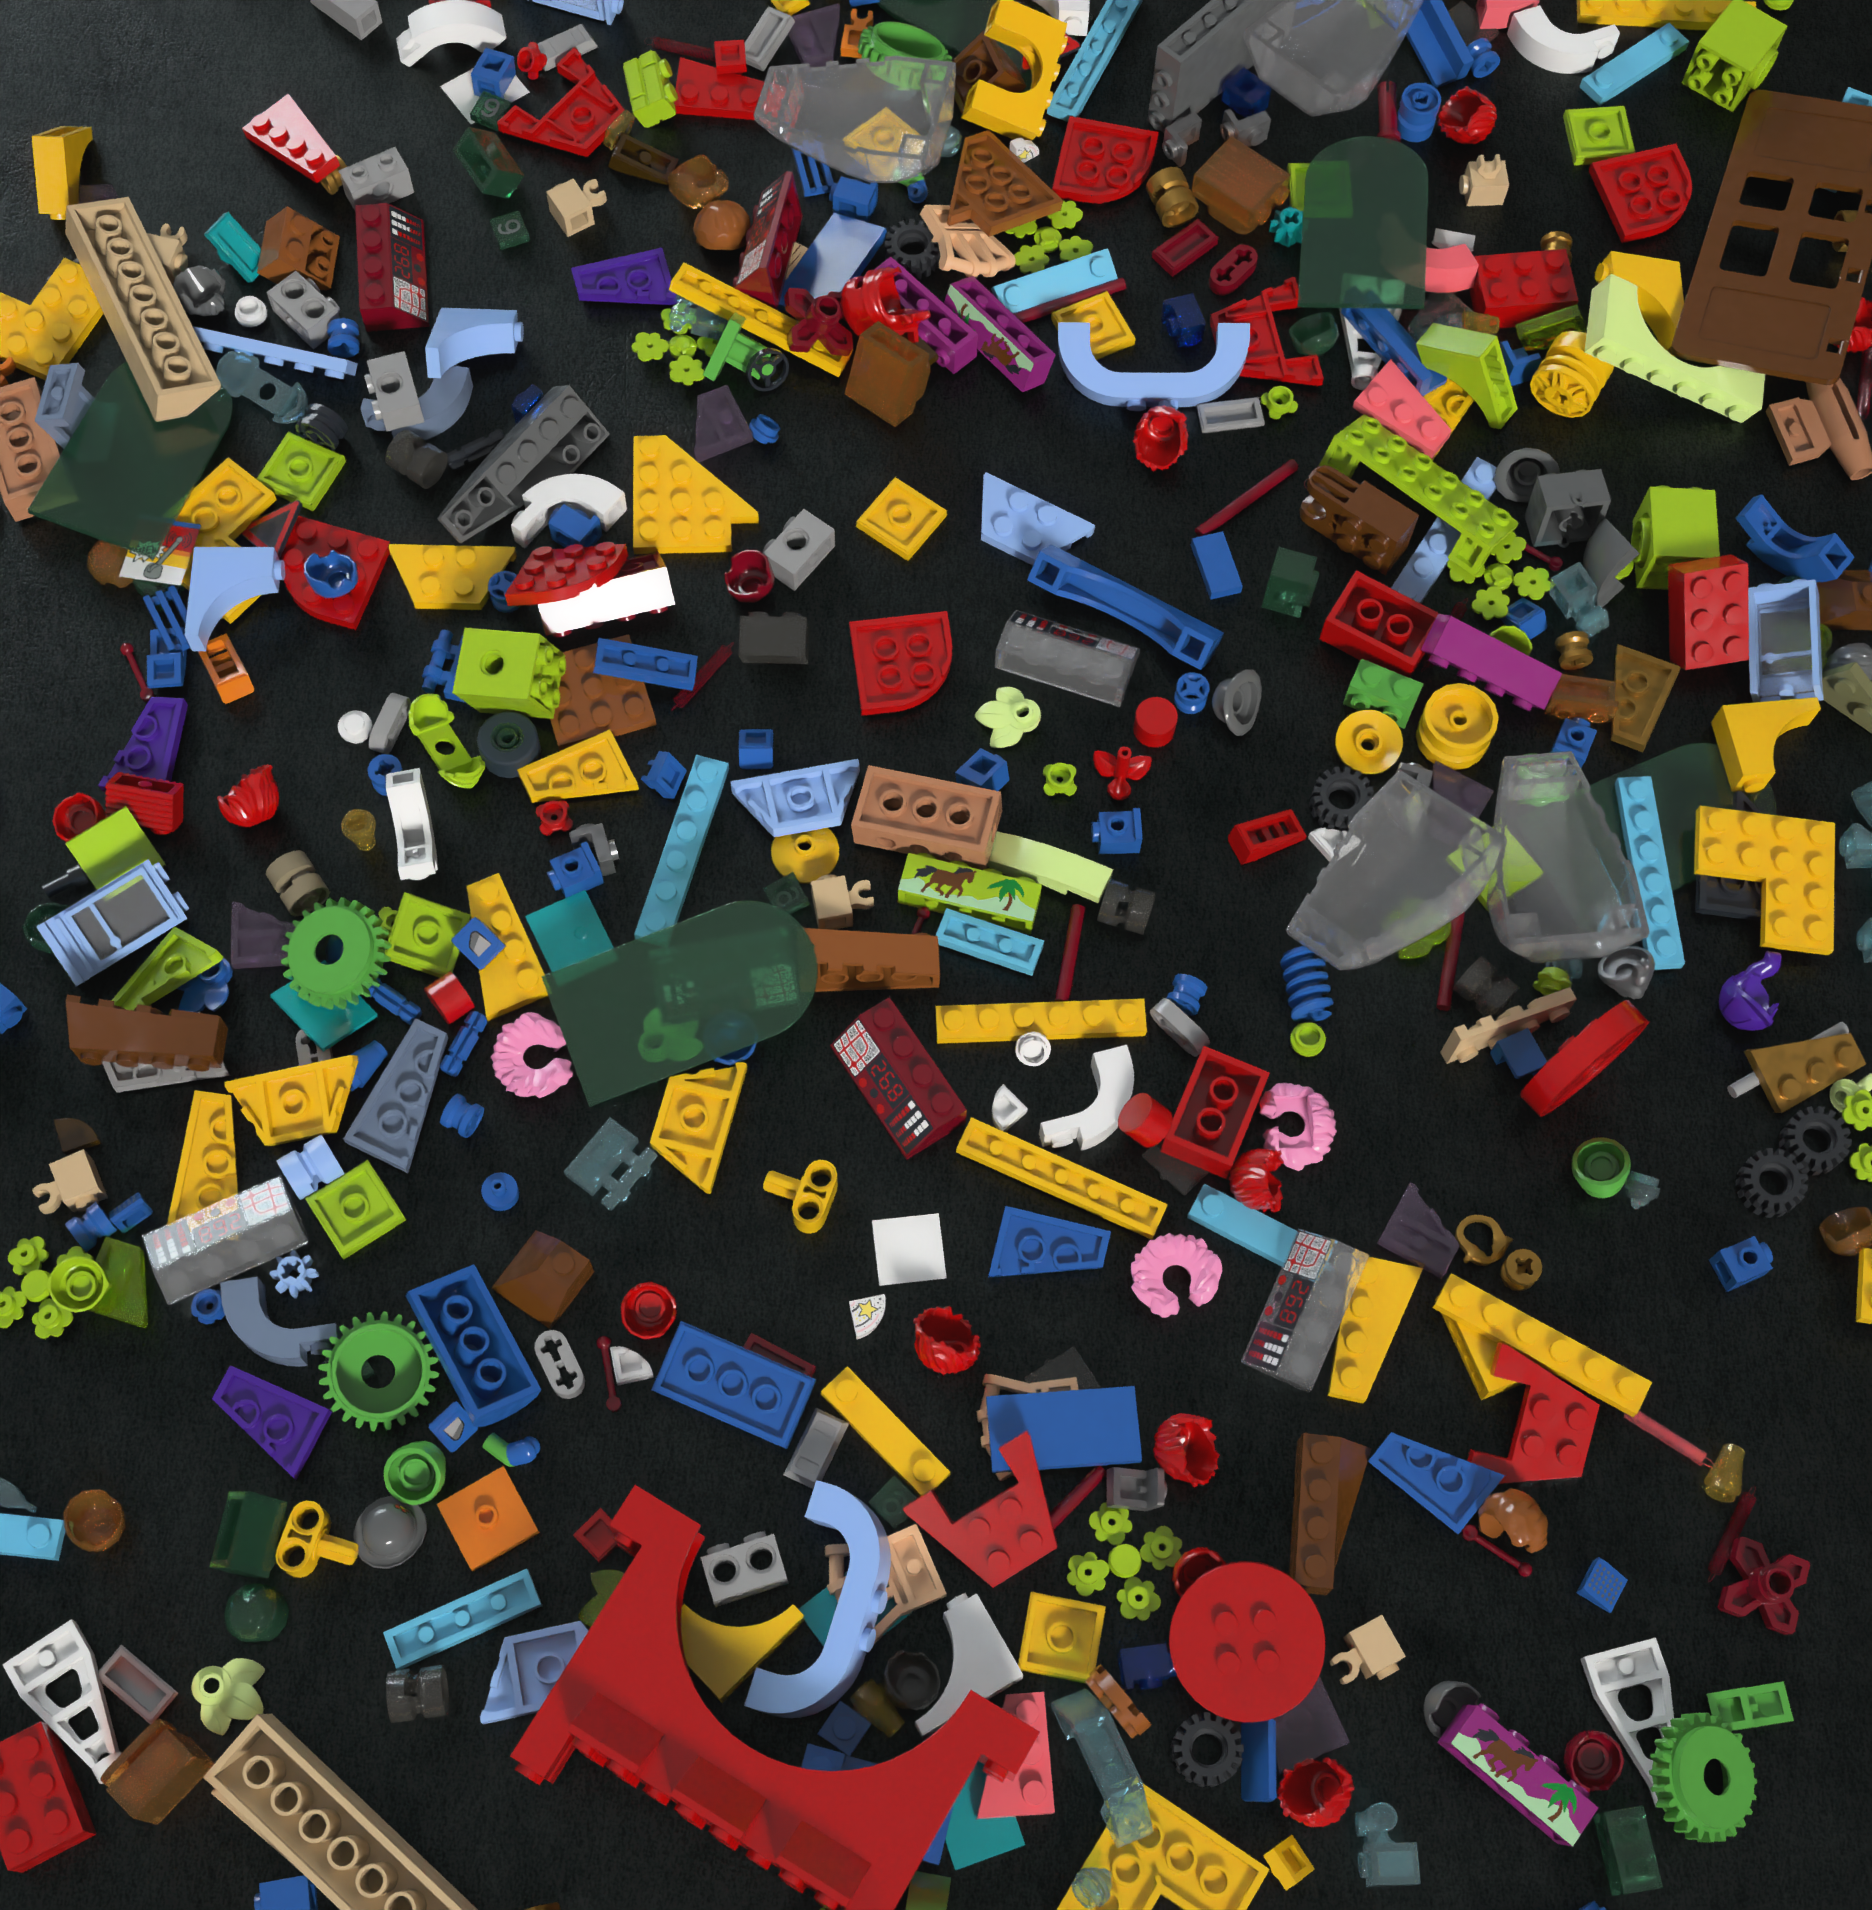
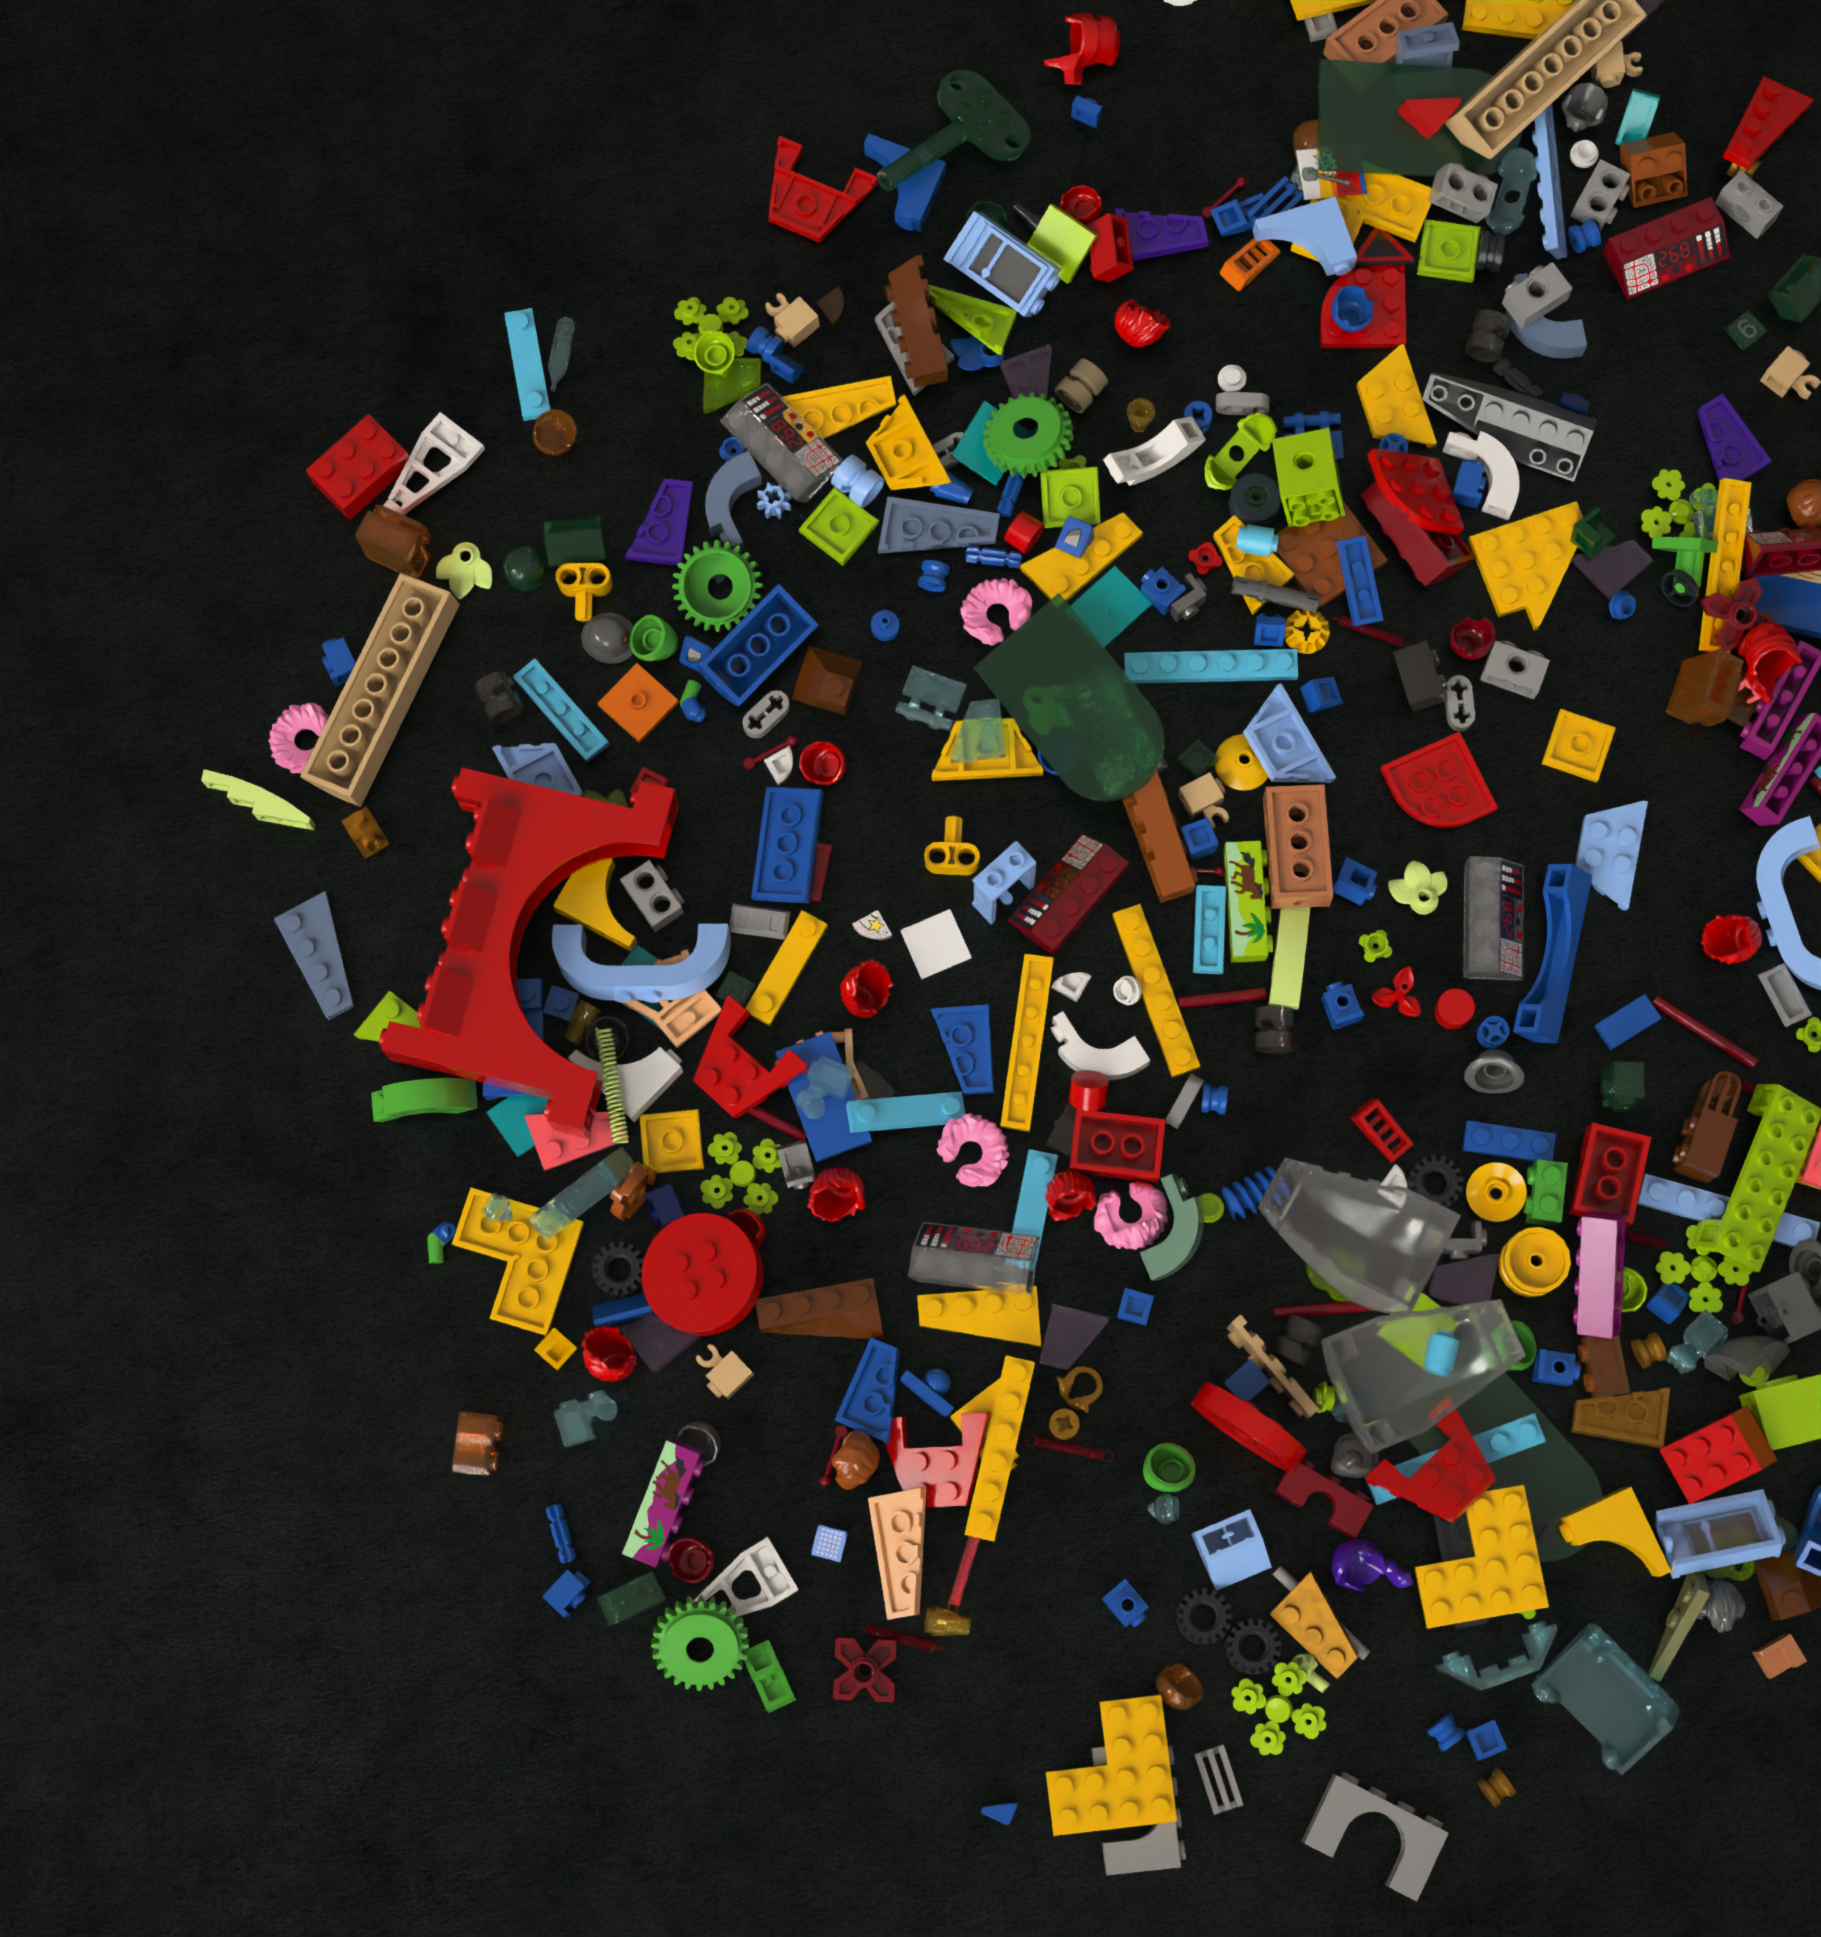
camera: 80 degrees right, 10 degrees up
light grey tile [98,1645,178,1725] -> none
light blue arch [425,308,524,378] -> none
none -> yellowish green piece [595,1028,629,1143]
none -> clear light blue brick [795,1056,855,1120]
none -> medium azure plate [846,1092,965,1133]
none -> light nougat wing [868,1487,926,1620]
none -> blue tile [901,1368,954,1418]
none -> clear light blue wing [950,699,1006,763]
none -> light blue door [972,841,1036,925]
none -> dark red piece [1025,1434,1113,1462]
none -> blue plate [1117,1288,1154,1326]
none -> sand green arch [1140,1174,1204,1281]
none -> blue panel [1180,817,1219,862]
none -> light blue slope [1192,1509,1272,1591]
none -> dark grey pin [1231,575,1320,613]
none -> medium azure brick [1236,524,1279,557]
none -> dark red arch [1273,1458,1373,1539]
none -> yellow gear [1284,610,1330,654]
none -> red wing [1366,1398,1496,1523]
none -> red slope [1398,98,1461,140]
none -> medium azure brick [1423,1330,1460,1377]
none -> light grey brick [1428,162,1498,223]
none -> light grey beam [1444,675,1475,732]
none -> blue plate [1462,1121,1556,1162]
none -> dark green panel [1570,506,1615,558]

